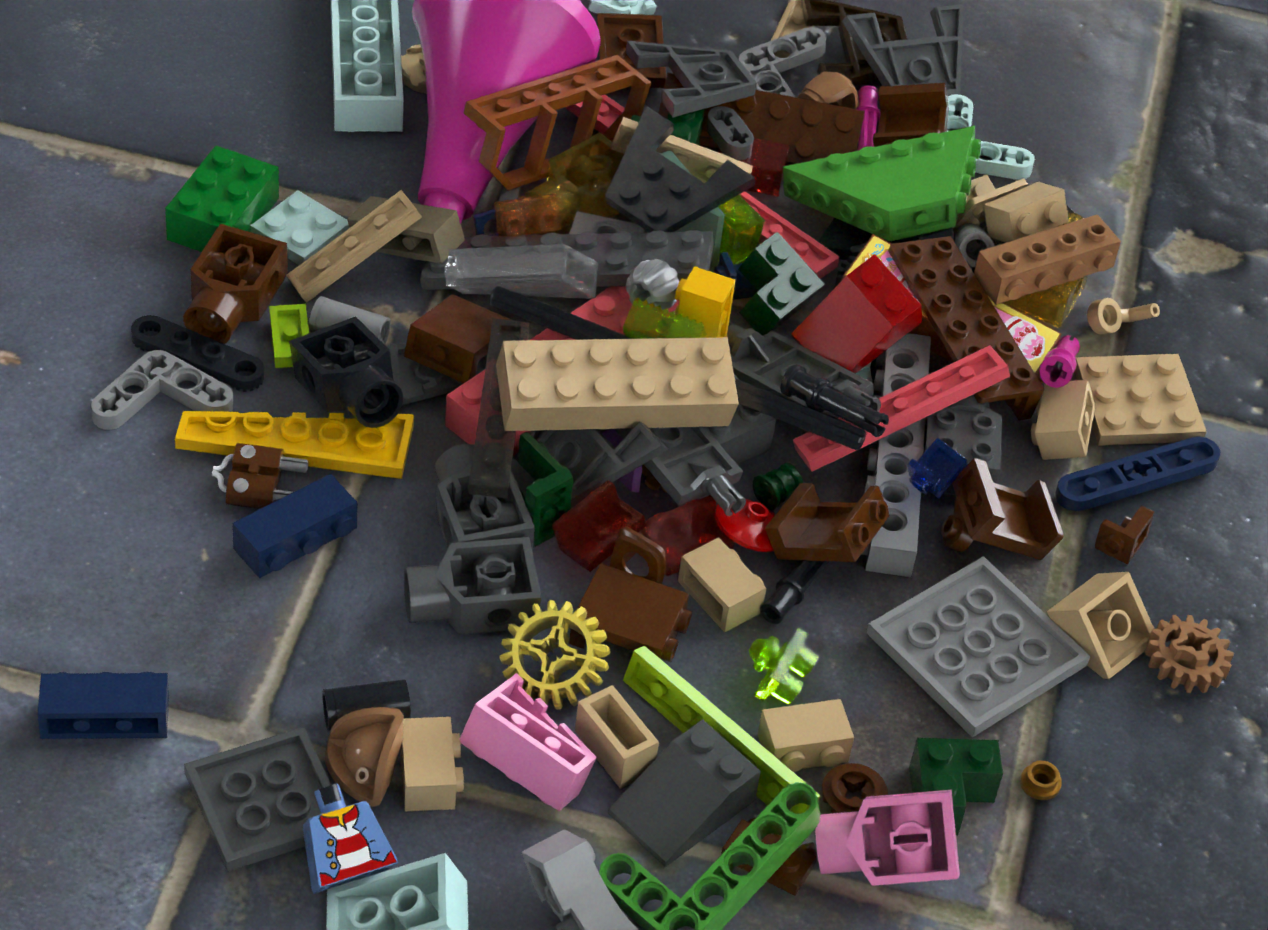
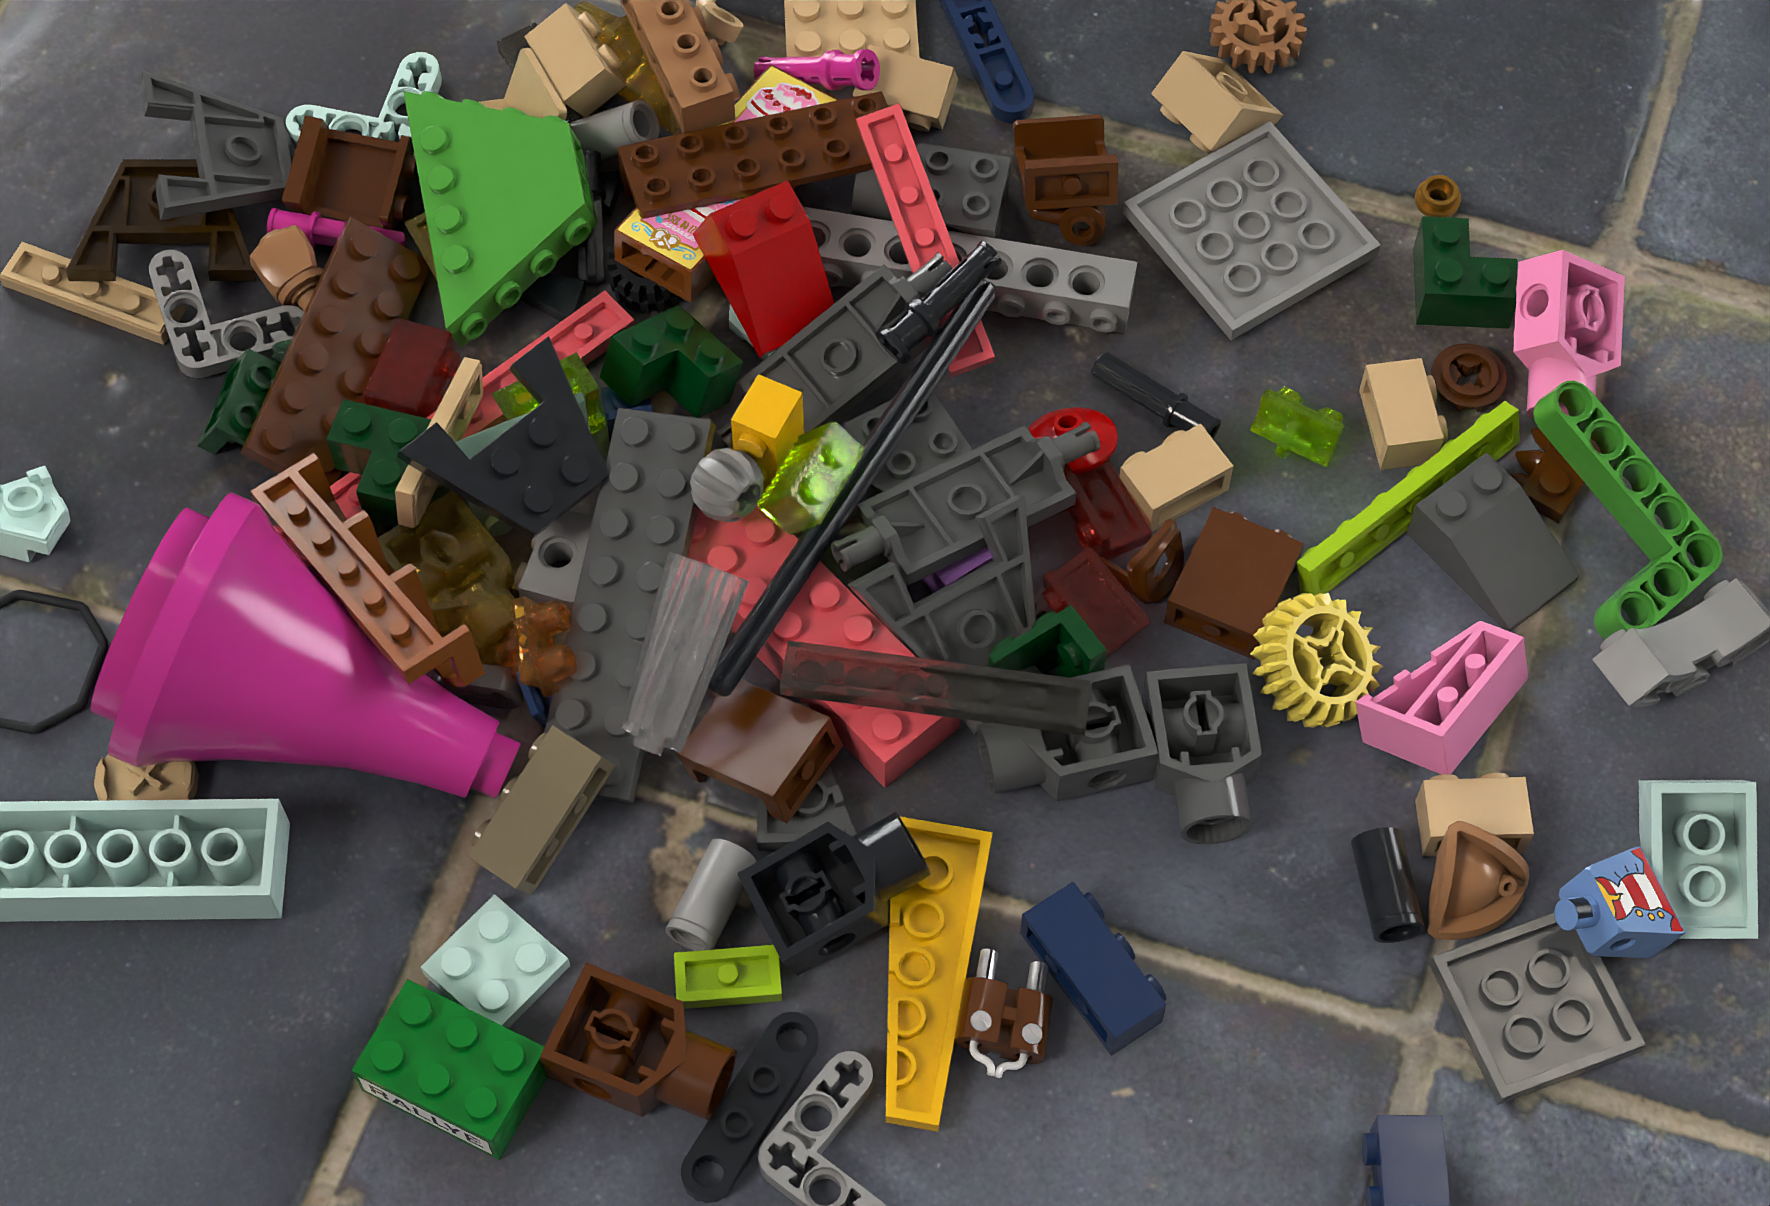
camera: 80 degrees left, 15 degrees up
tan tile [286,190,422,303] -> none
tan brick [496,337,739,431] -> none
tan piece [575,685,659,789] -> none
reddish brown plate [596,13,667,88] -> none
dark grey wing [626,41,757,117] -> none
dark grey beam [706,106,754,160] -> none
dark green bush [753,463,803,510] -> none
reddish brown panel [765,483,890,562] -> none
clear blue bracket [907,438,968,498] -> none
reddish brown bracket [1095,505,1155,564] -> none

